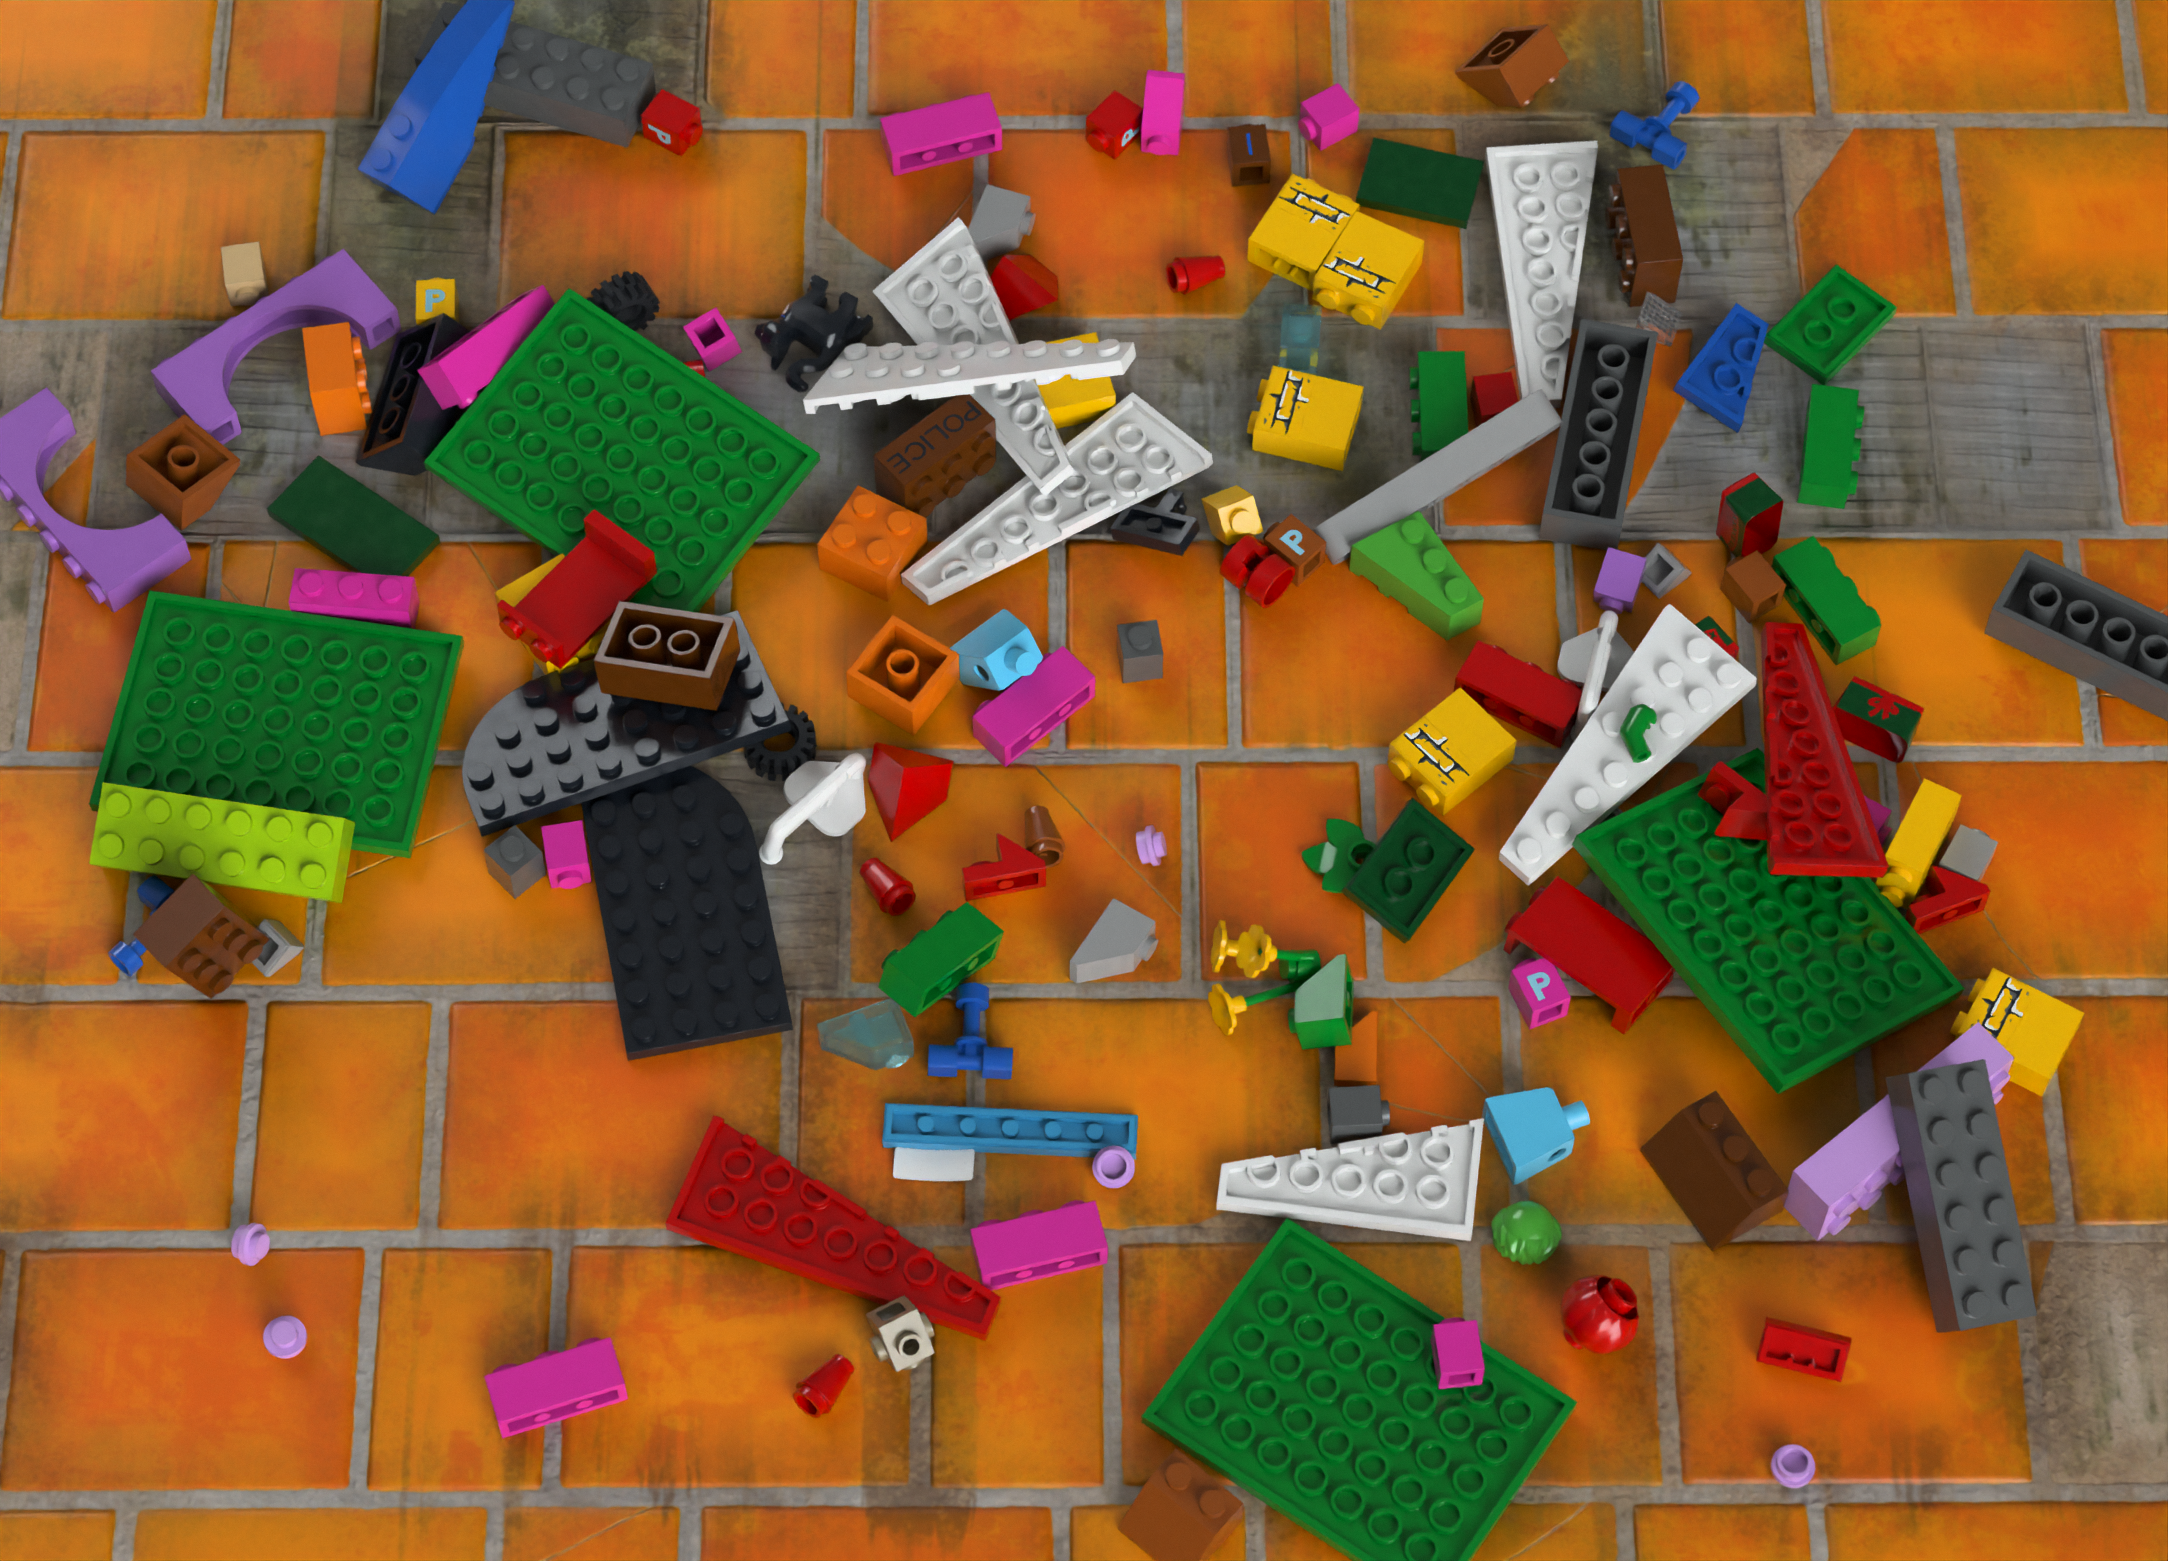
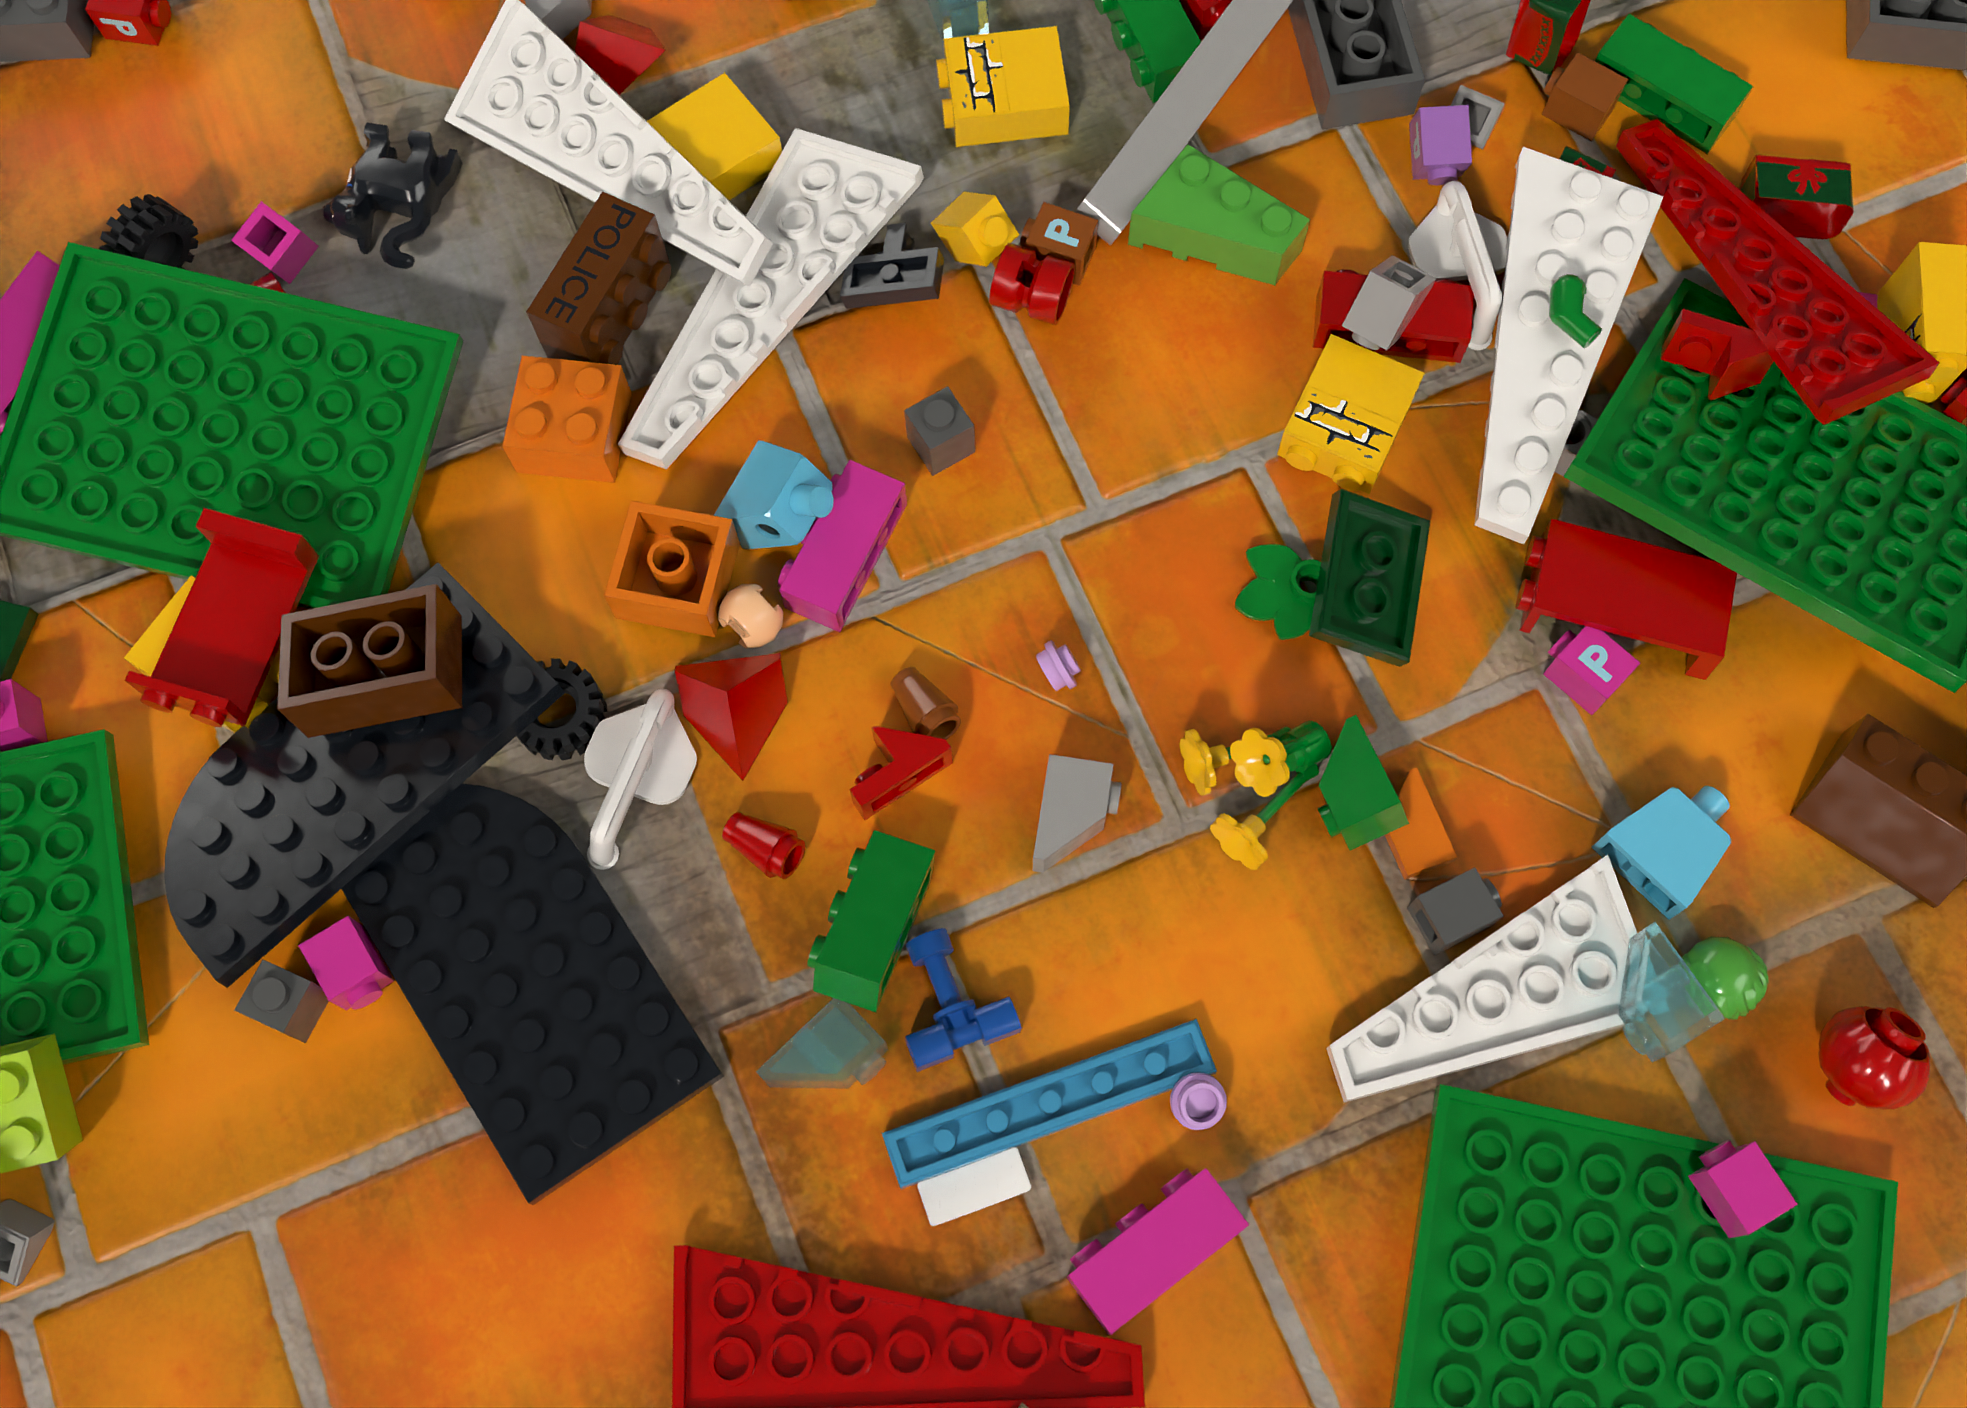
camera: 20 degrees left, 10 degrees up
white wing [803,339,1136,414] -> none
none -> light nougat piece [718,584,783,649]
none -> light grey slope [1342,255,1437,350]
none -> clear light blue slope [1618,922,1725,1063]

